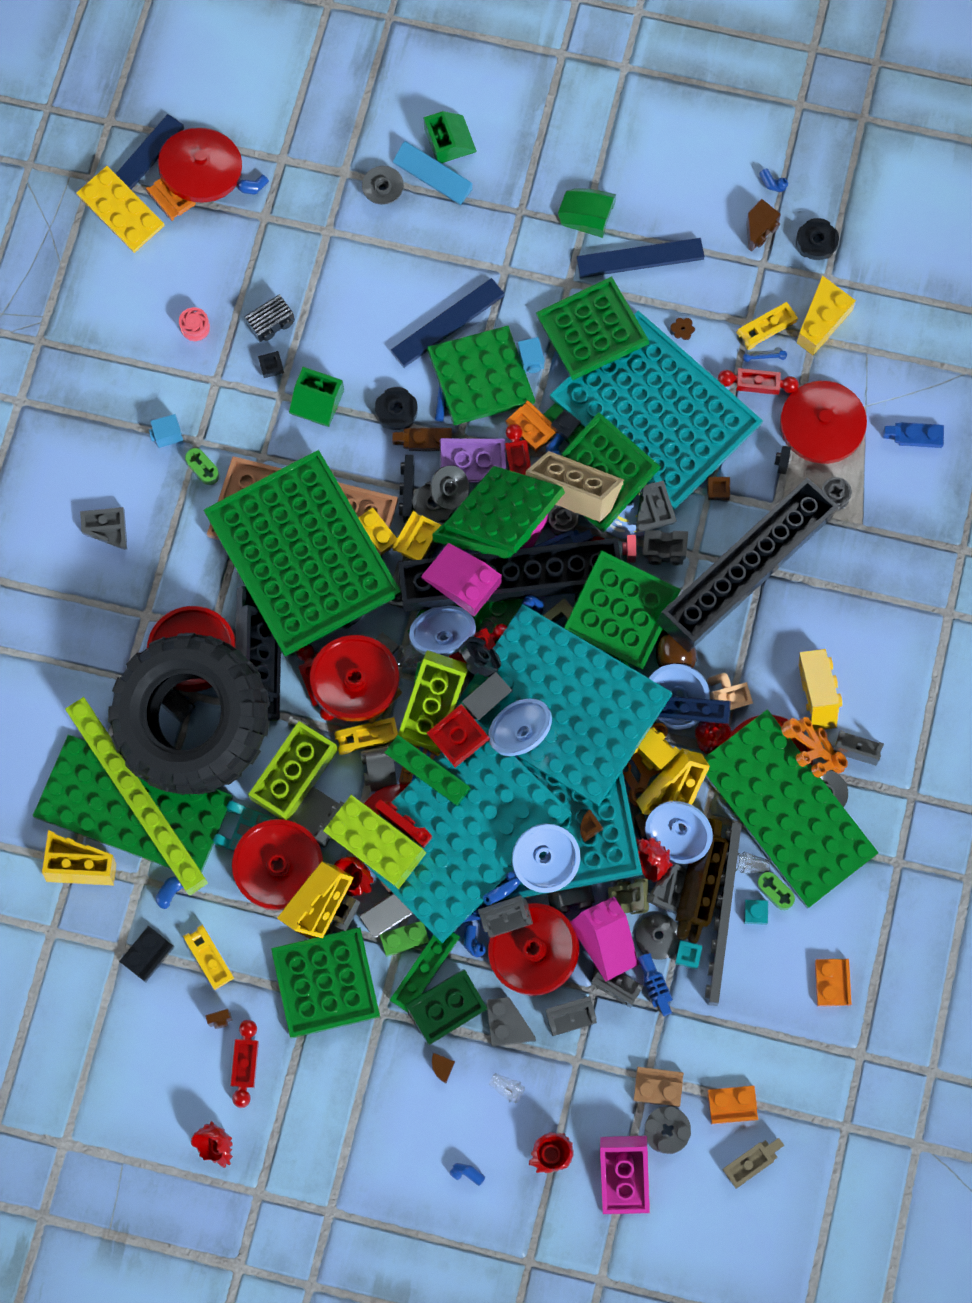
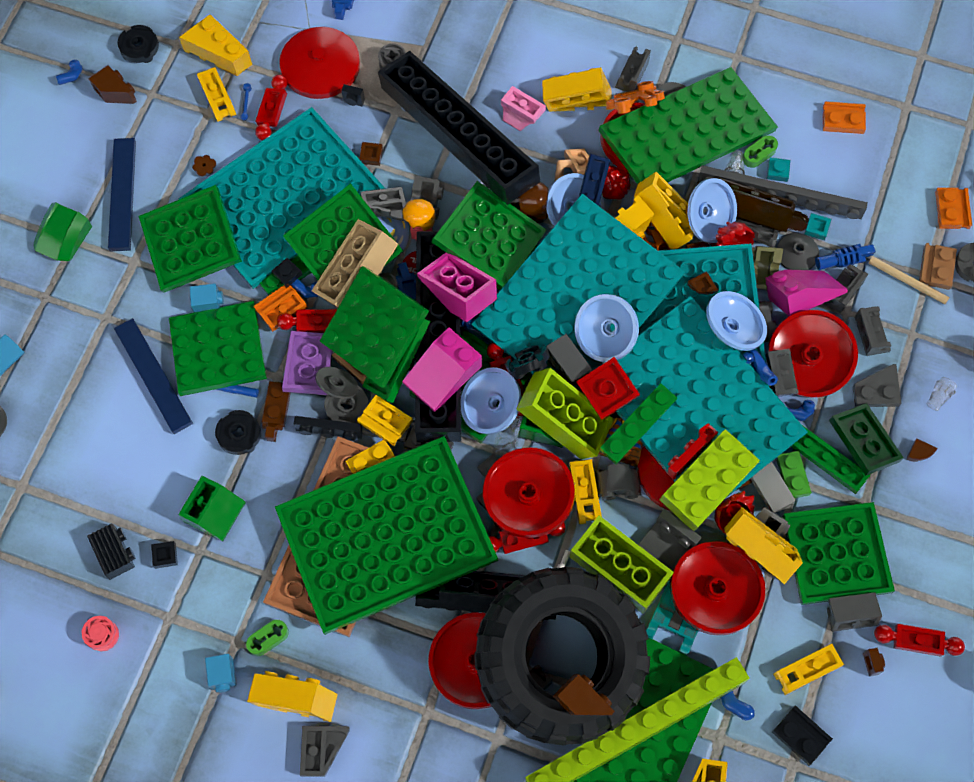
camera: 85 degrees left, 5 degrees down
none -> yellow wedge [247,671,338,722]
none -> light orange hair [402,199,435,231]
none -> dark pink slope [417,253,497,322]
none -> bright pink slope [501,86,546,131]
none -> reddish brown slope [553,674,615,715]
none -> dark grey hinge [827,593,882,632]
none -> tan bar [868,256,950,304]

